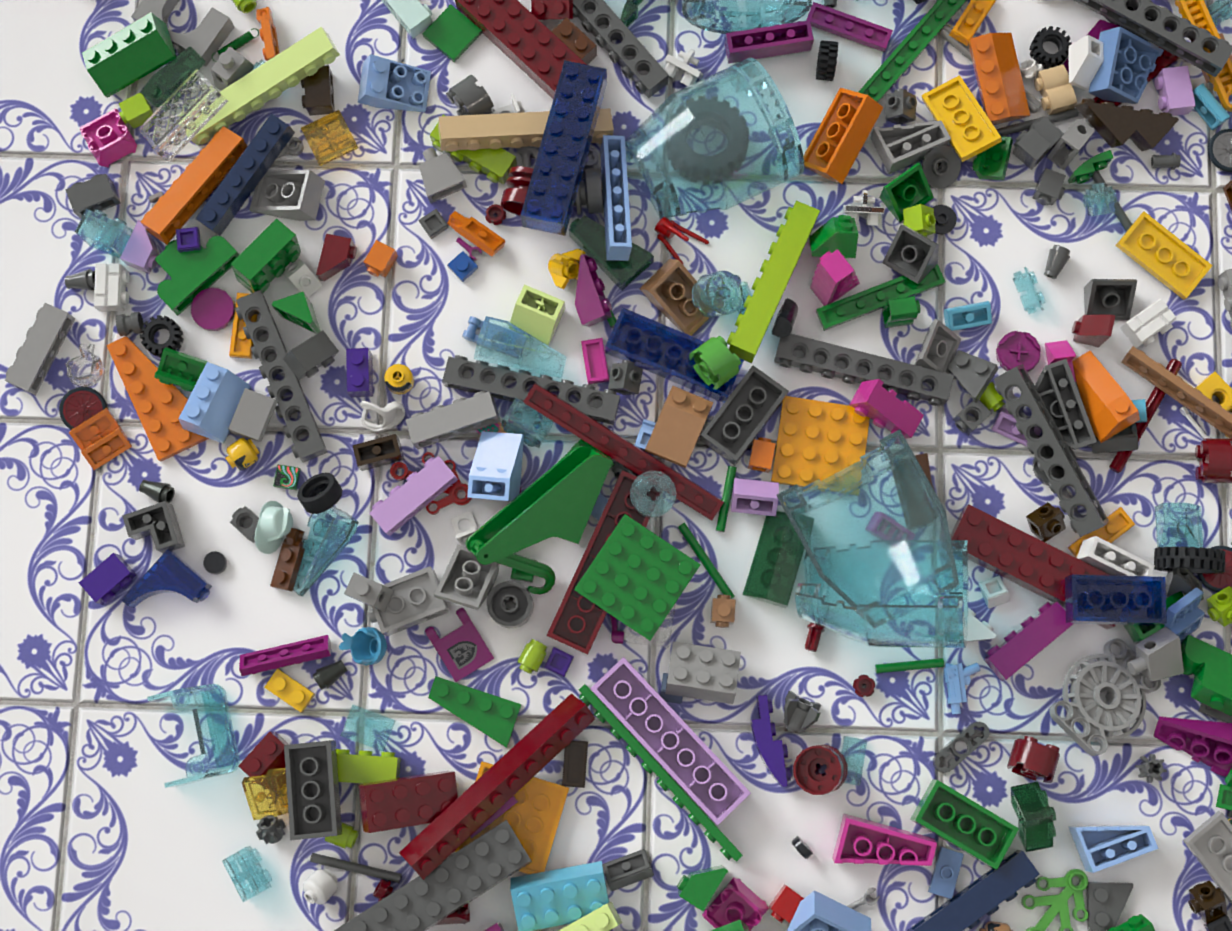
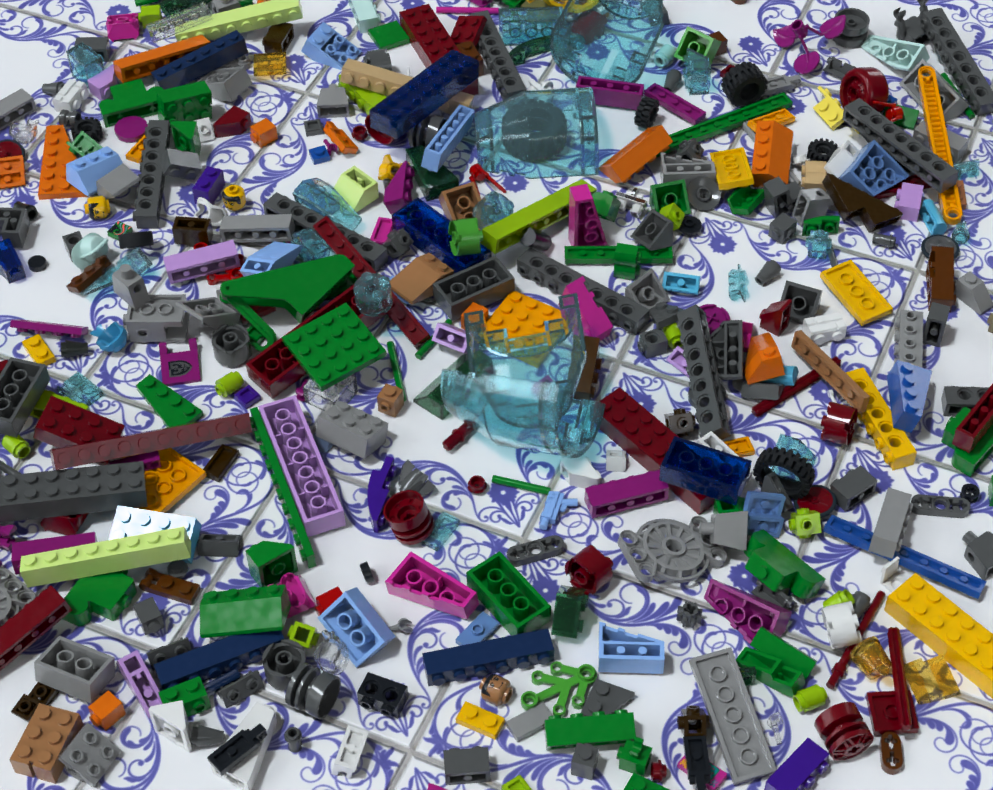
camera: 20 degrees right, 30 degrees down
dark purple tile [176,227,201,252] -> none

